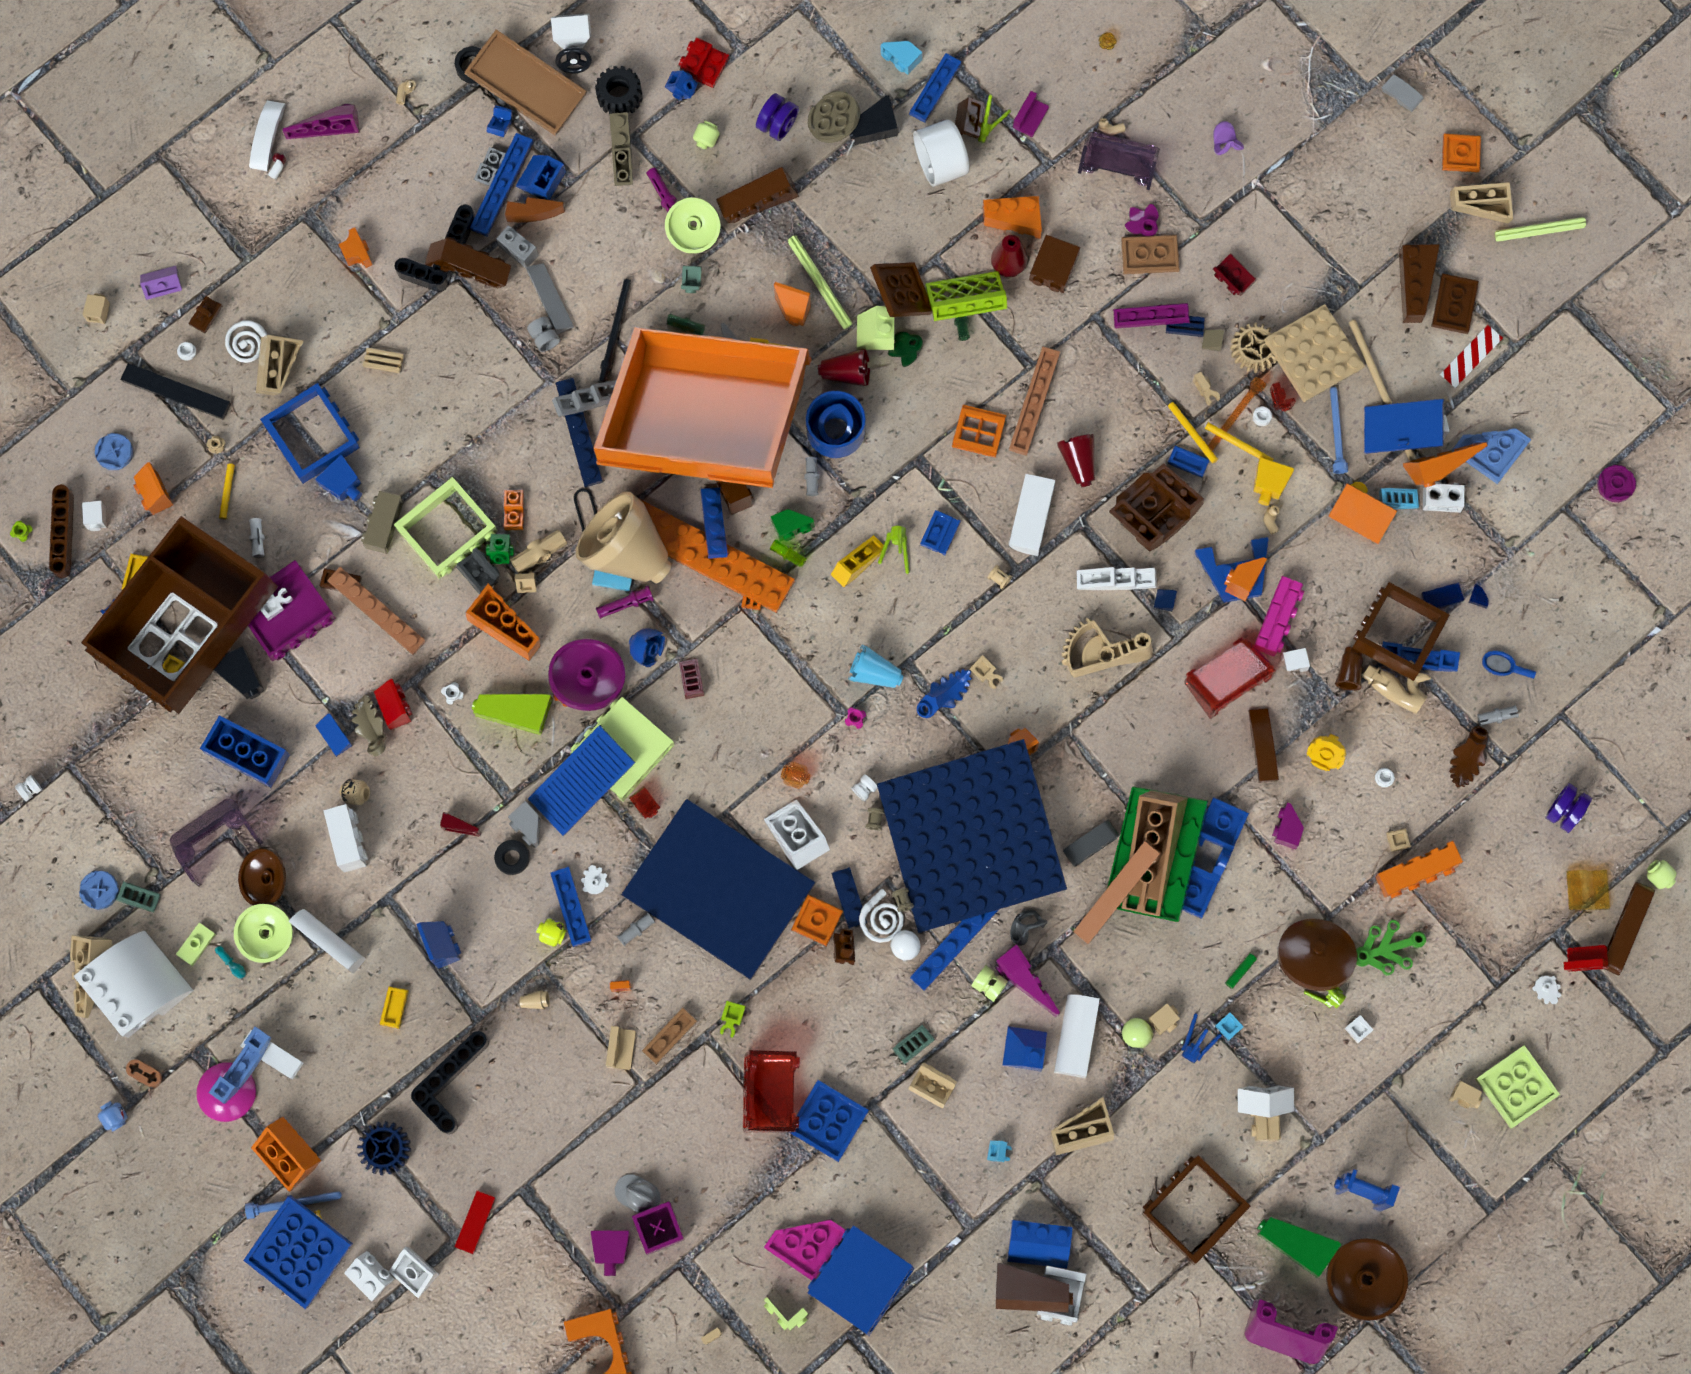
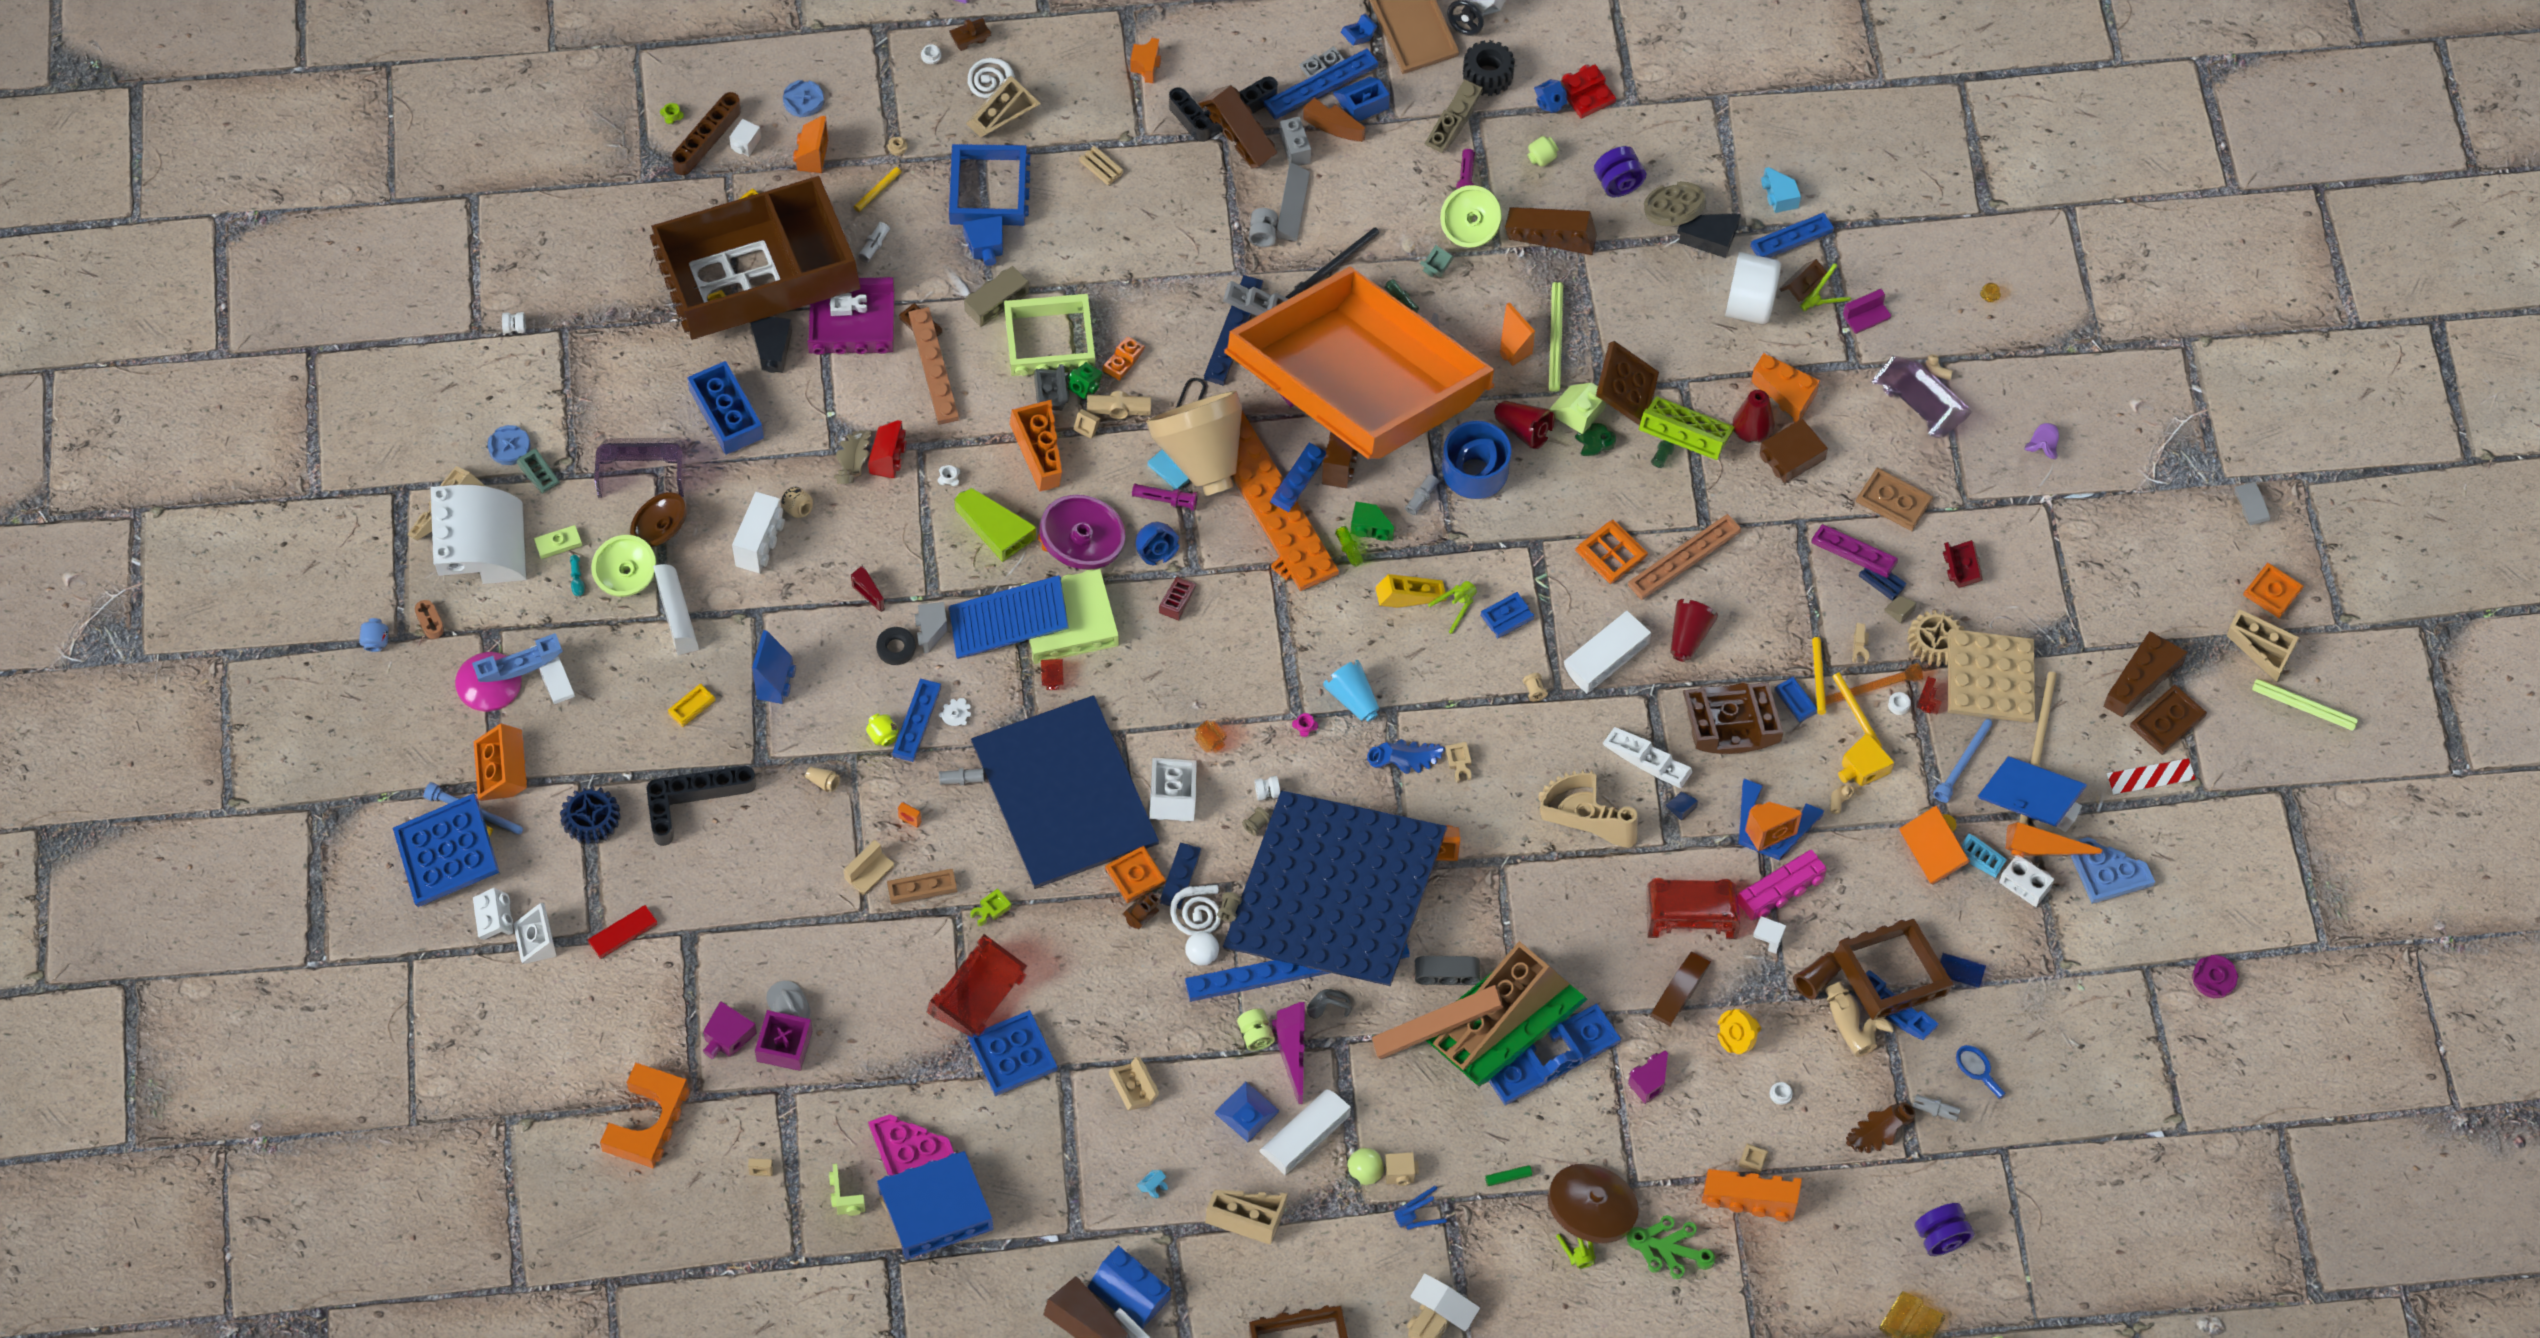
camera: 30 degrees right, 15 degrees down
black tile [120,363,231,420] -> none
blue slope [315,713,352,757] -> none
sand green slope [892,1024,935,1065] -> none
magenta plate [1125,204,1159,236] -> none
medium azure plate [1215,1013,1243,1041] -> none
white plate [1344,1015,1373,1043] -> none
clear blue tile [1468,584,1489,609] -> none

